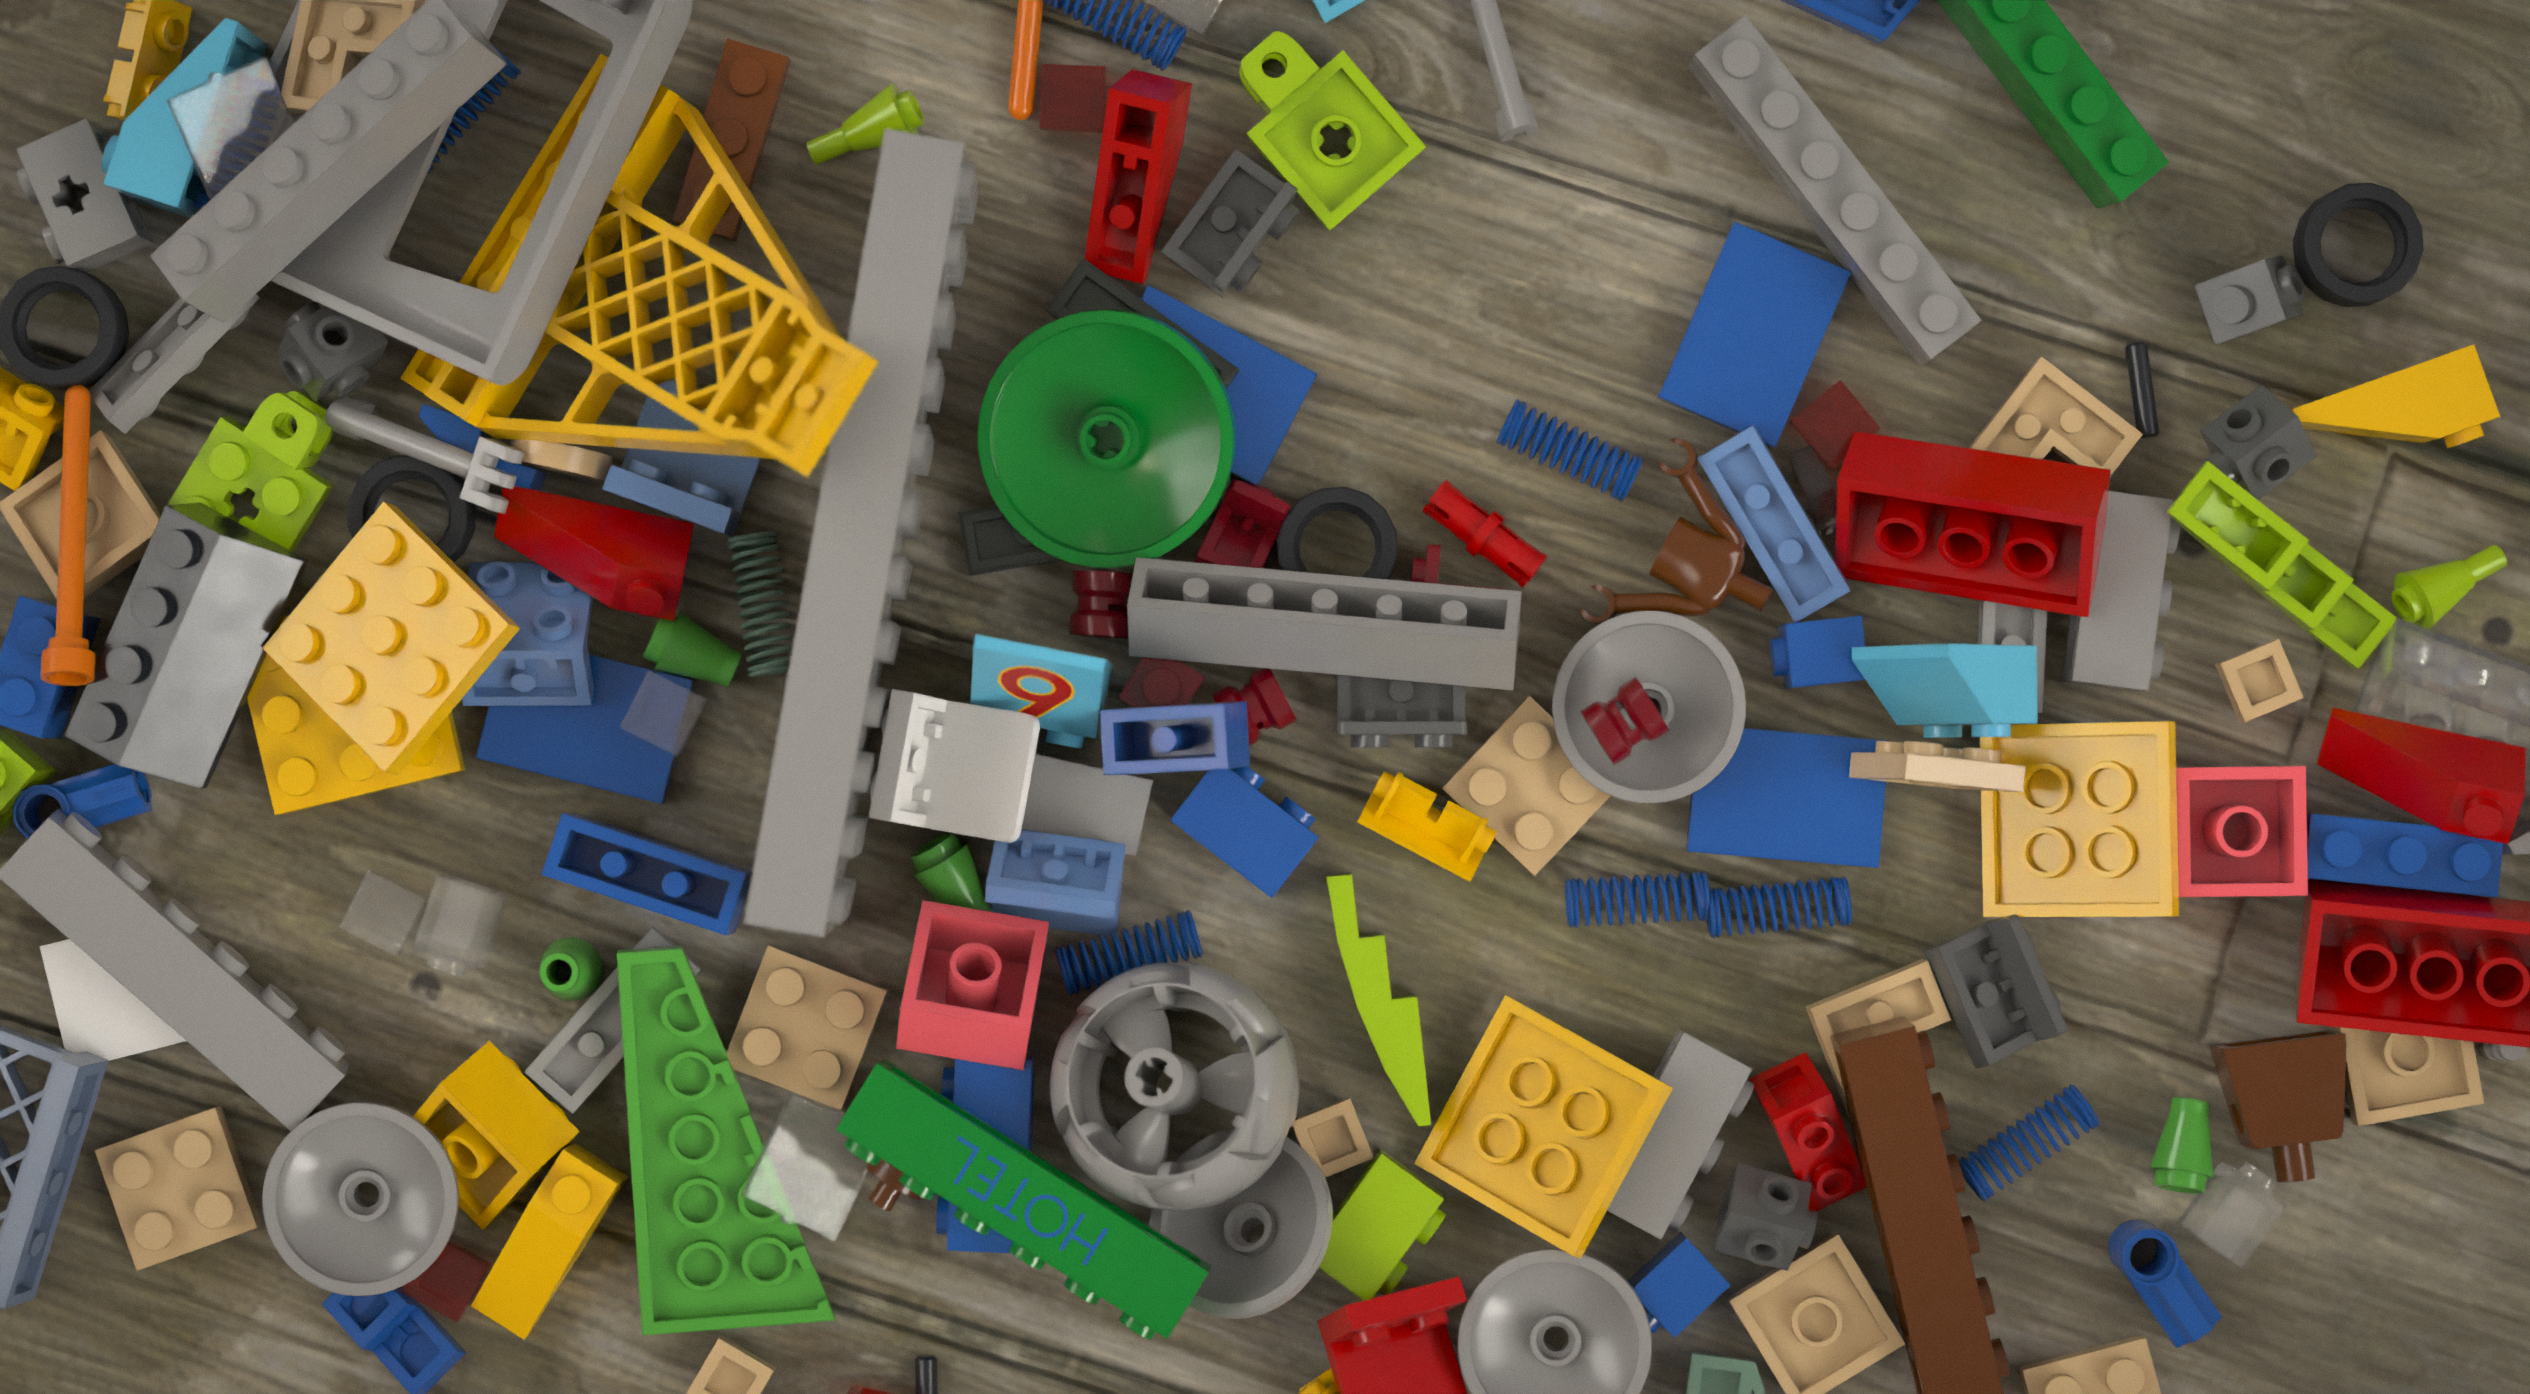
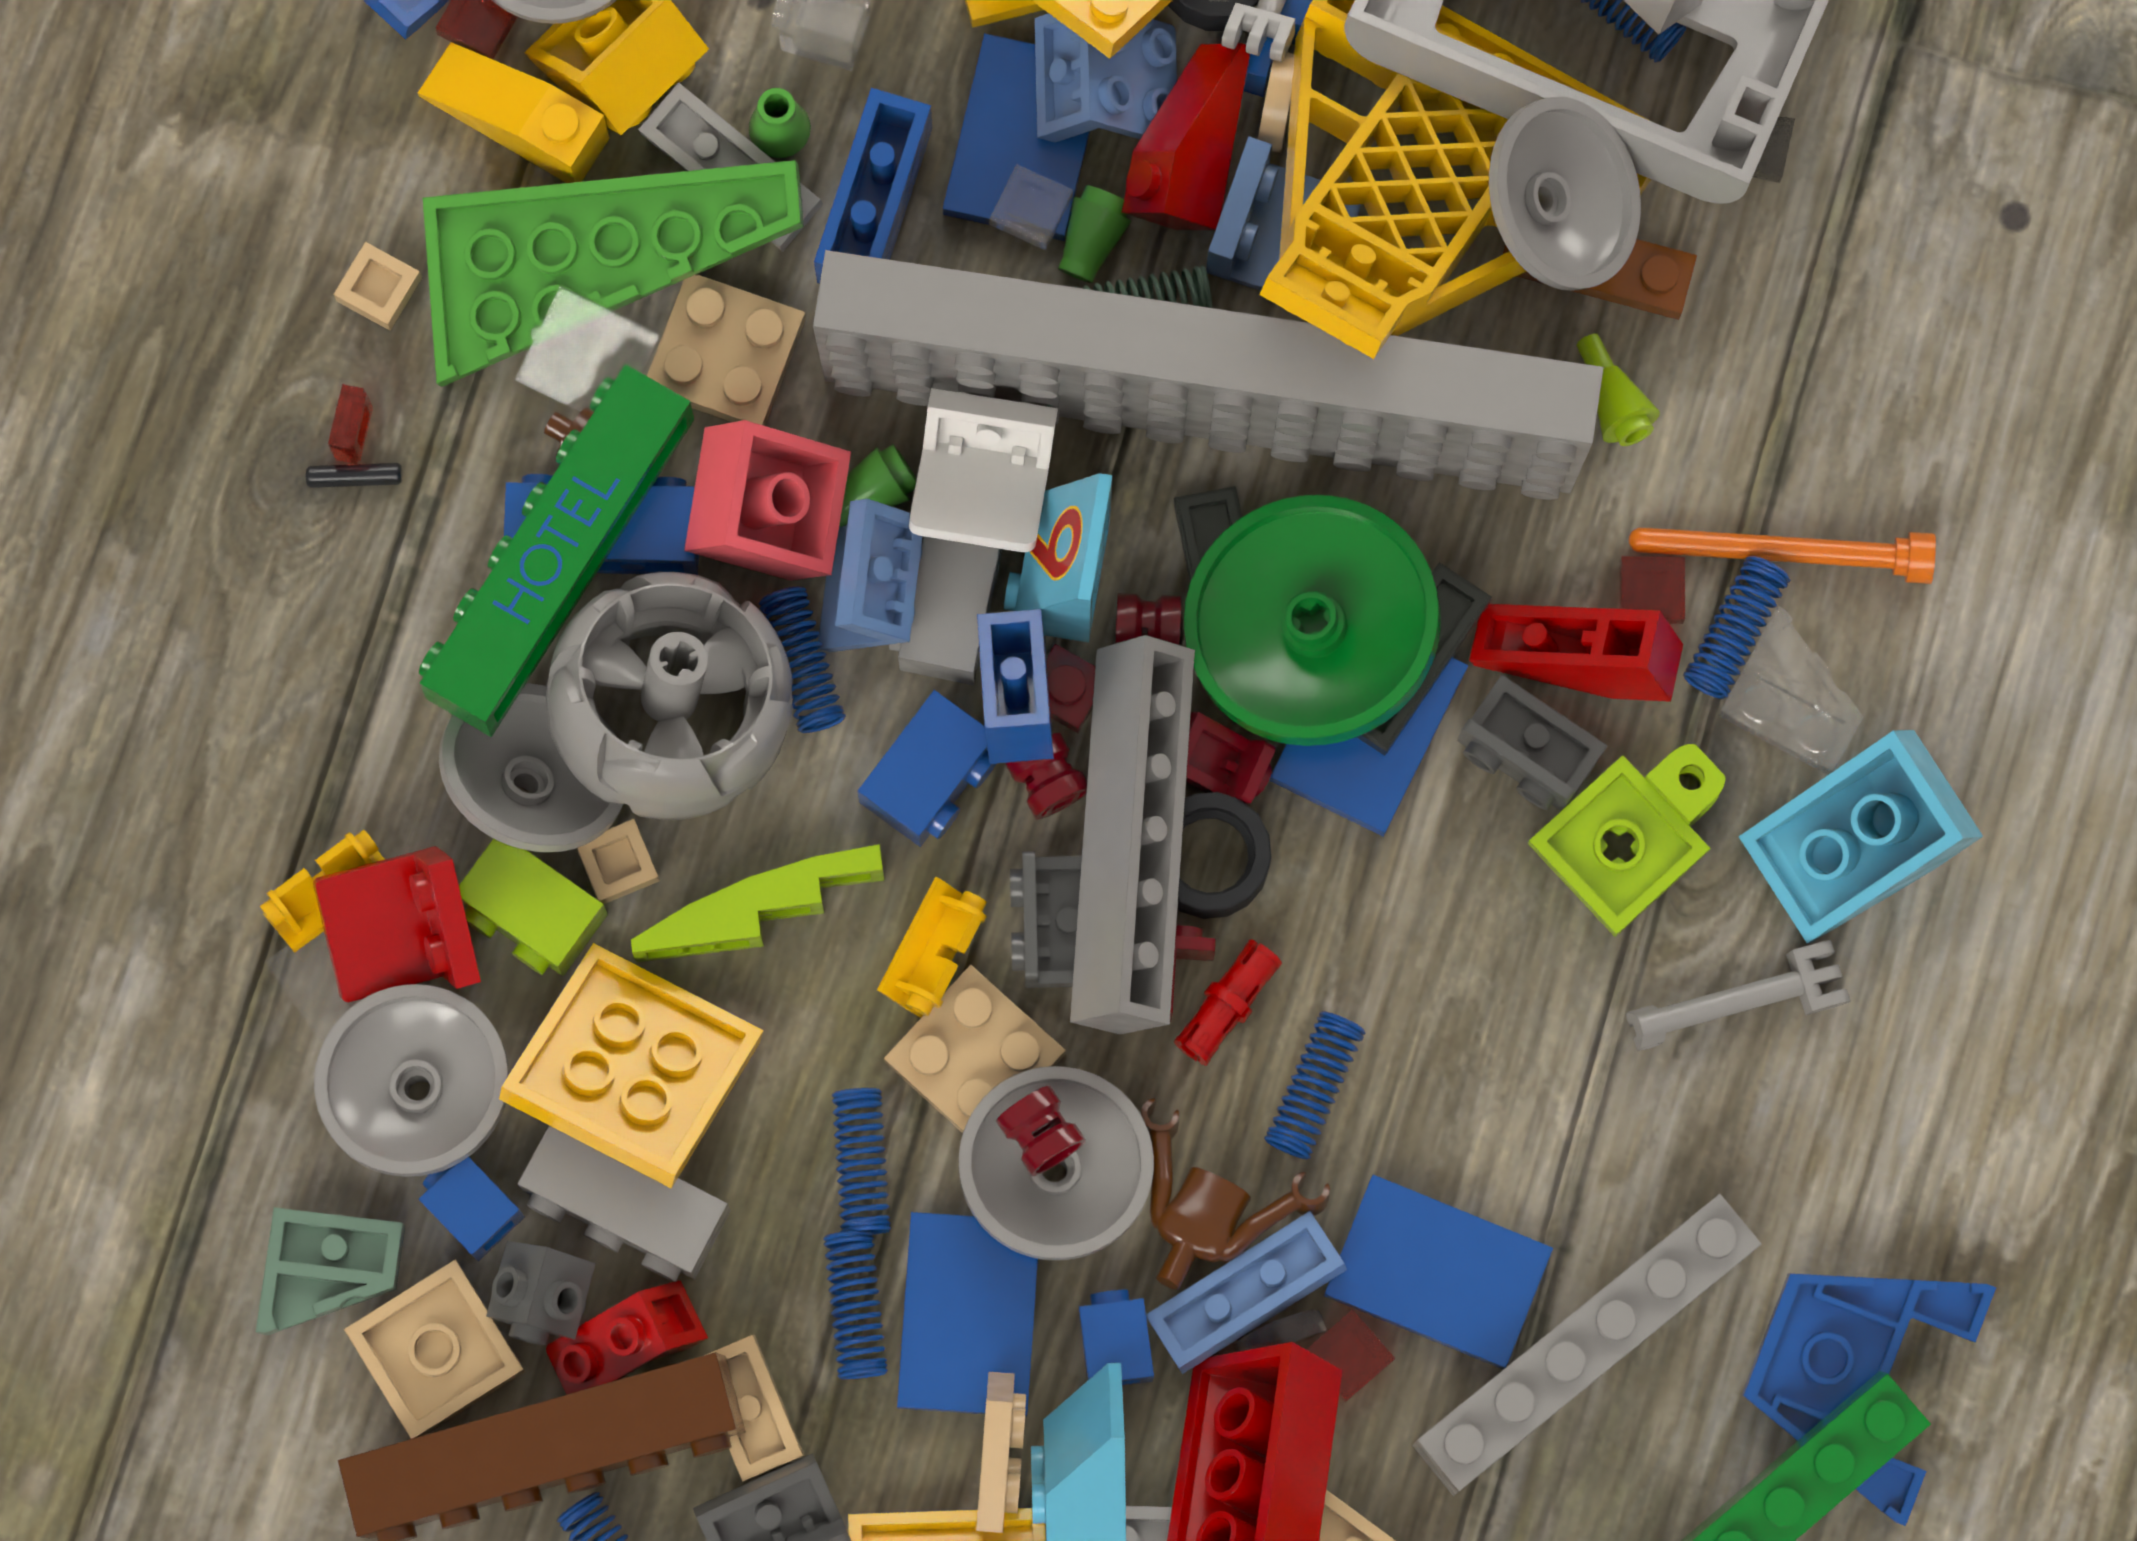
camera: 85 degrees right, 10 degrees down
none -> light grey dish [1489,97,1641,291]

